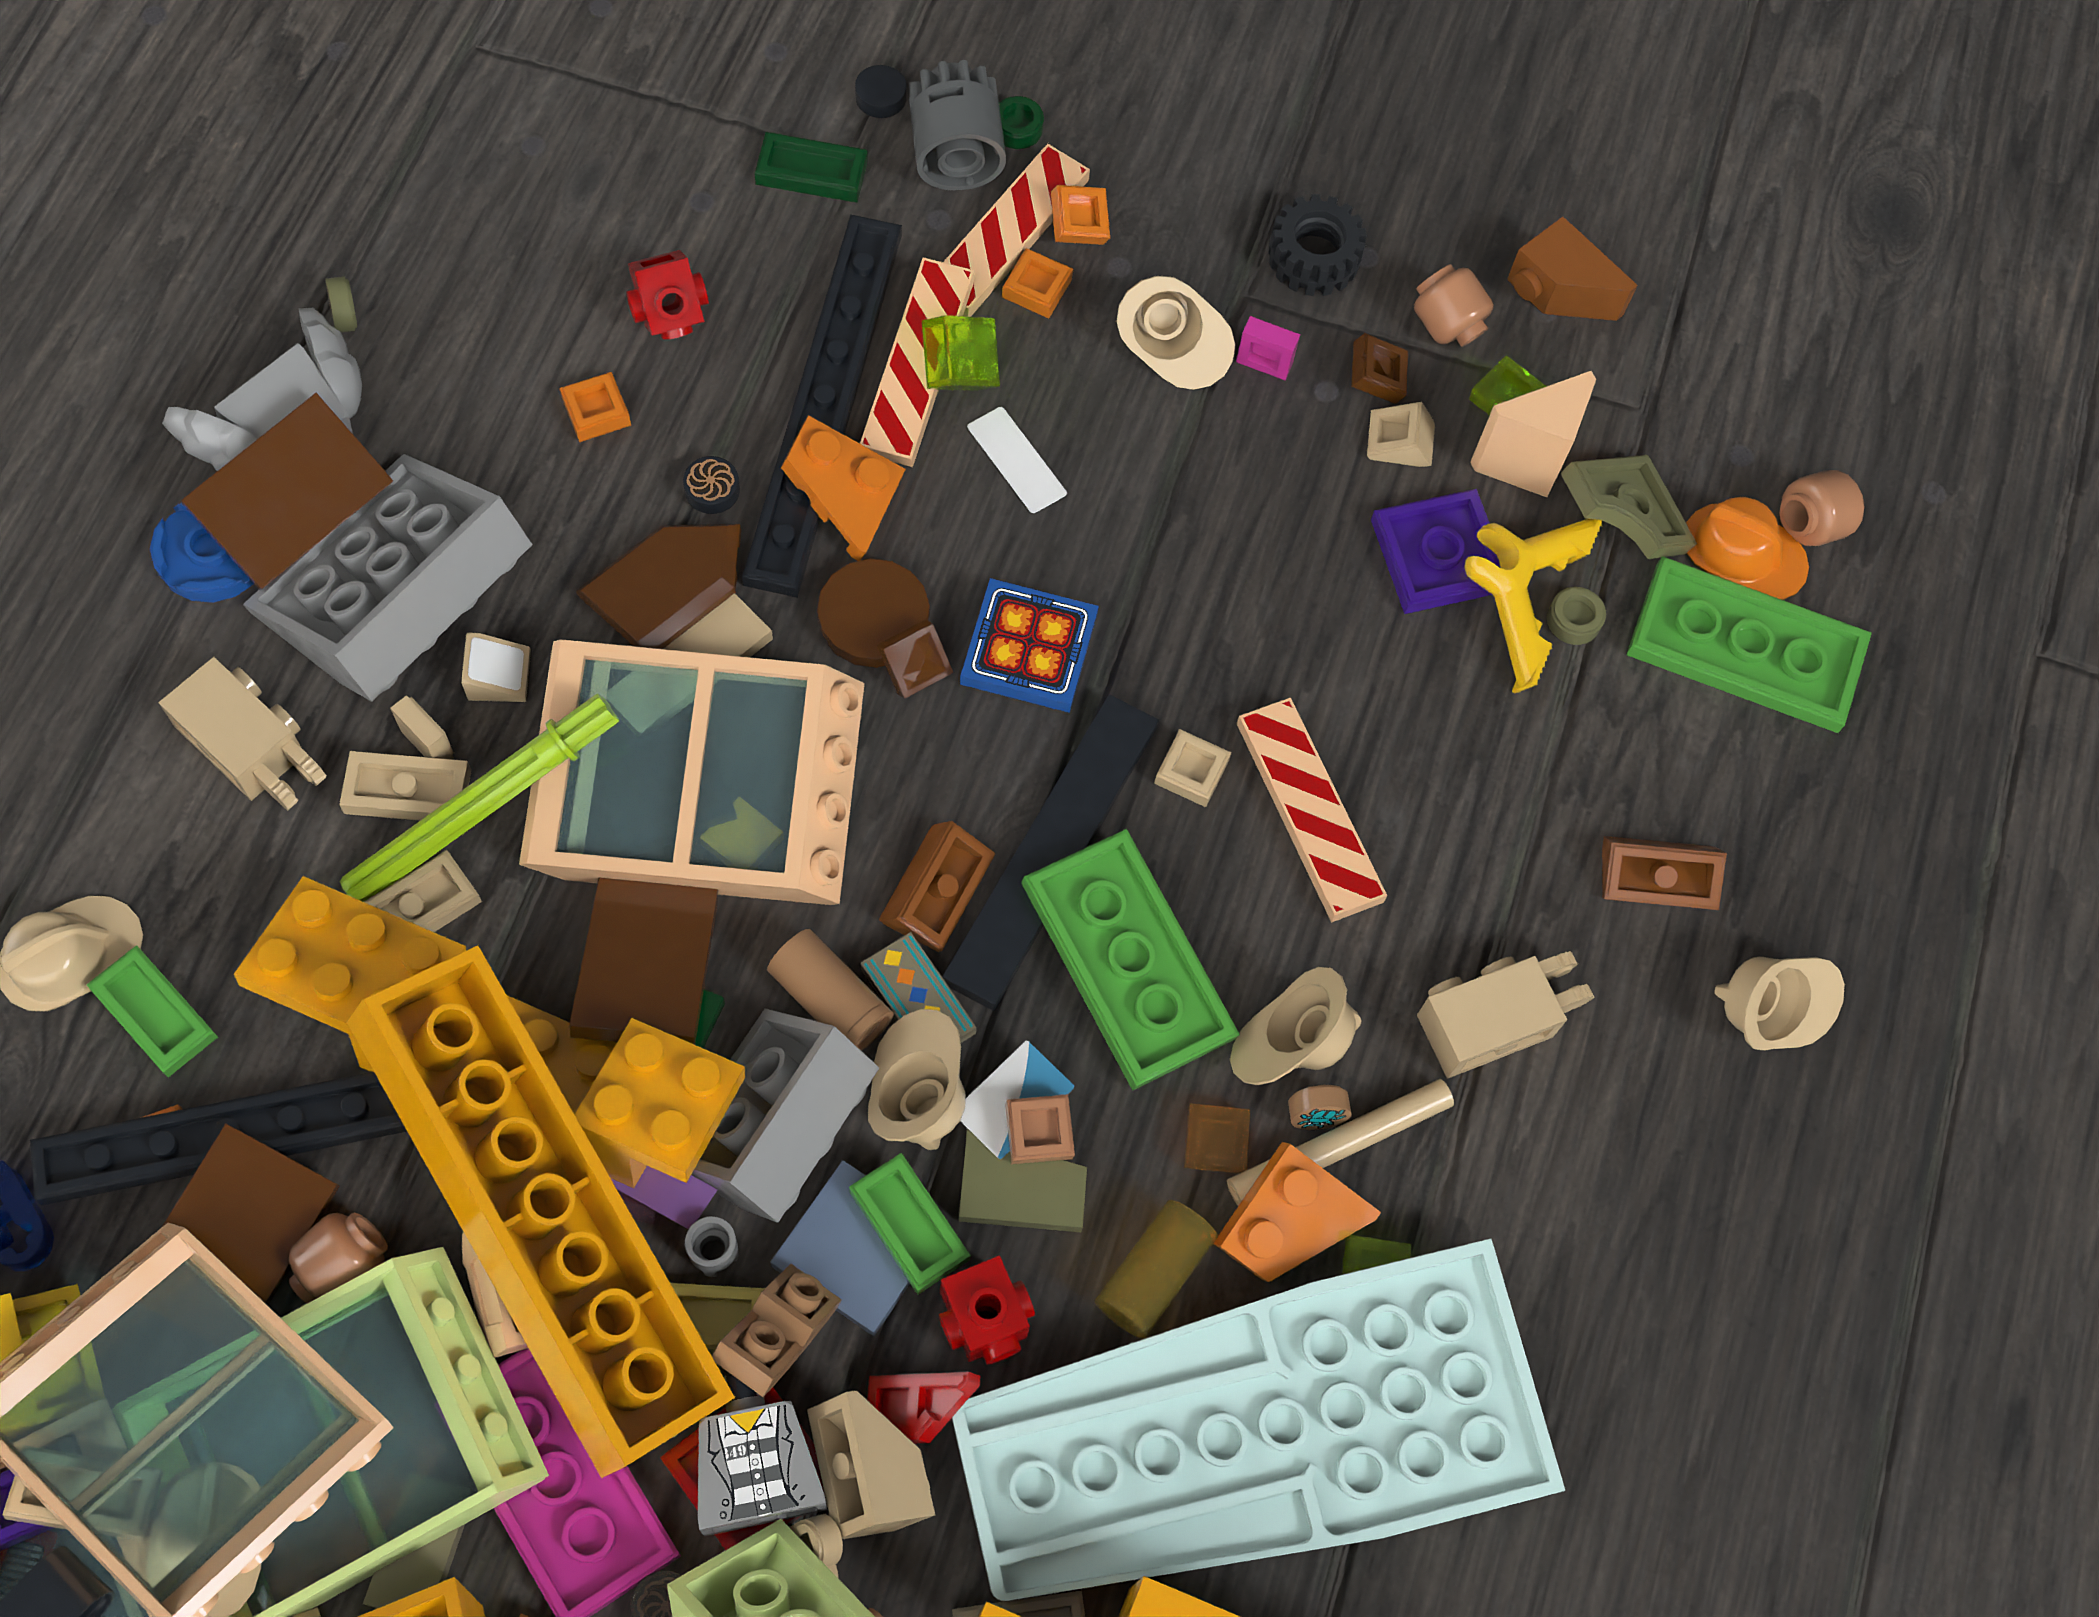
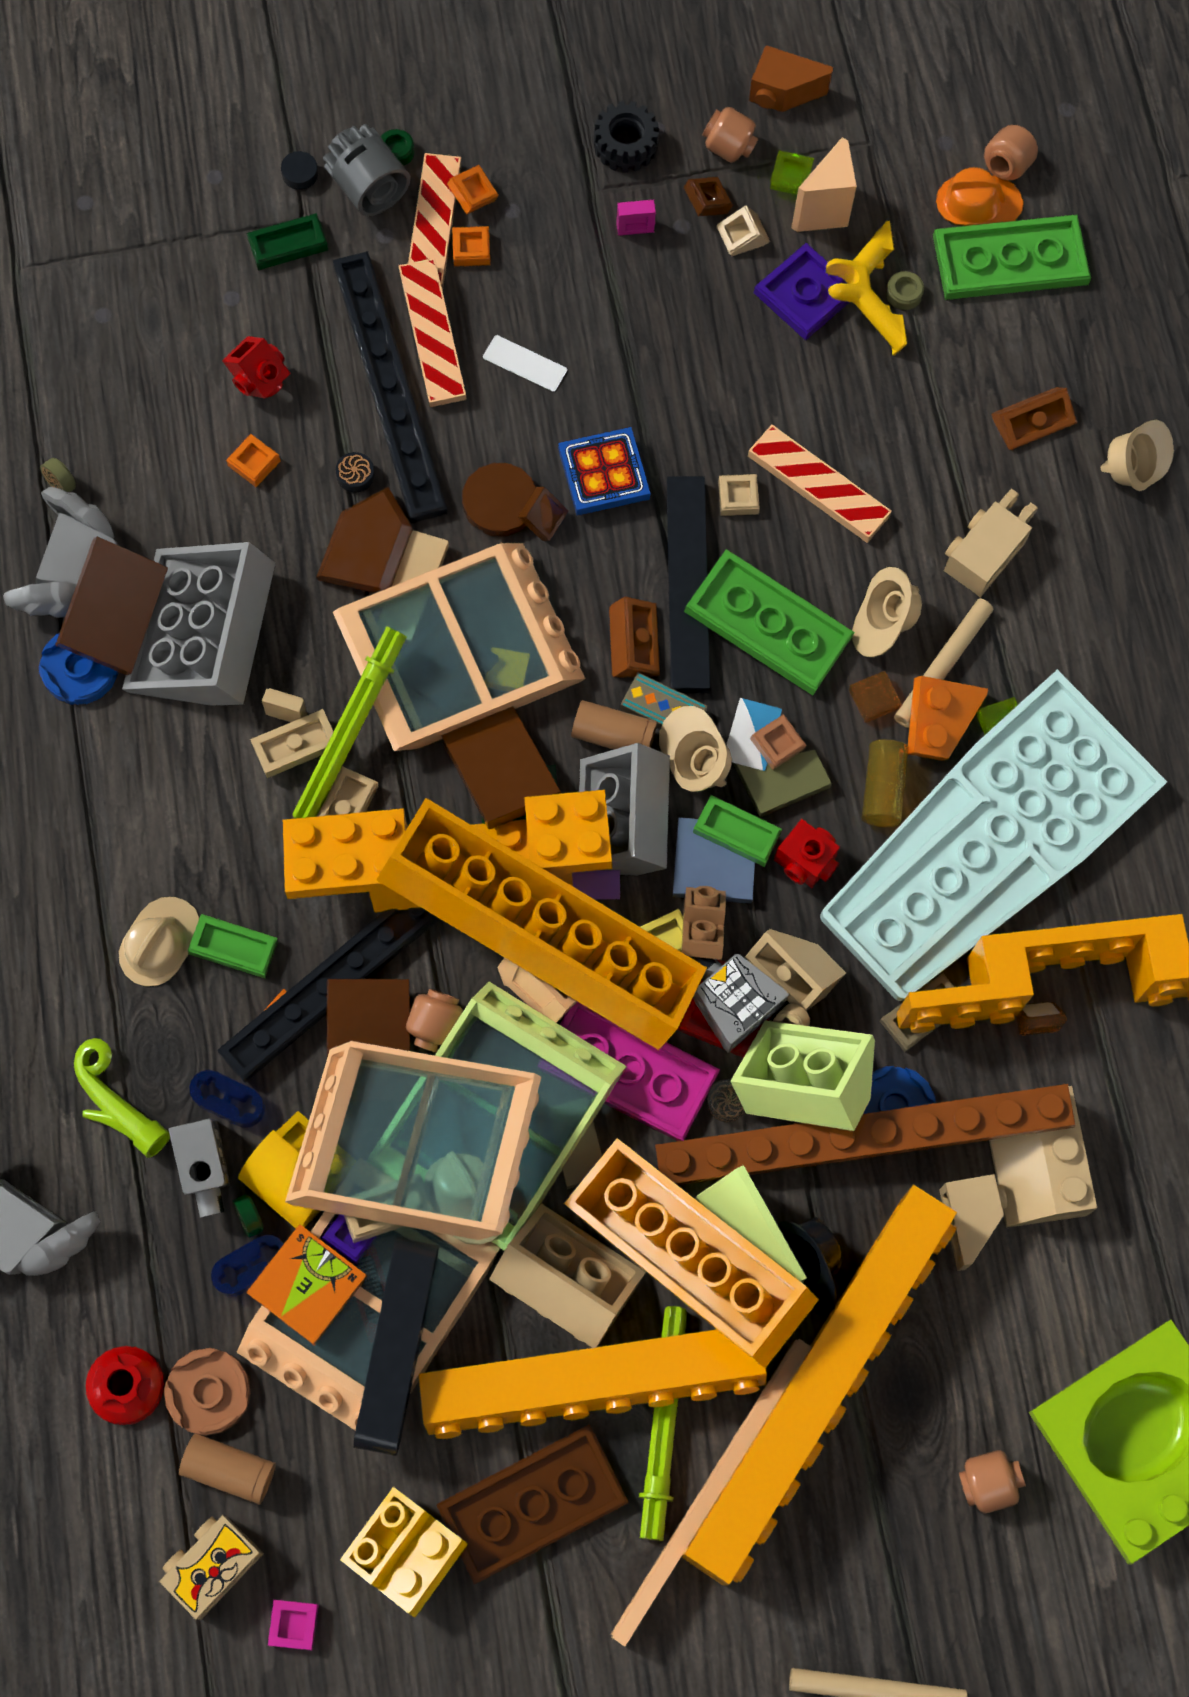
camera: 25 degrees left, 5 degrees up
tan hinge [158,657,327,811] -> none
slope [462,633,531,702] -> none
light grey hose [685,1216,739,1277] -> none
orange wing [781,415,906,561] -> none
red tile [867,1372,980,1444] -> none
clear neon green piece [922,315,1000,391] -> none
tan piece [1117,276,1235,390] -> none
medium nougat tile [1288,1085,1351,1130] -> none
olive tile [1561,455,1697,559] -> none

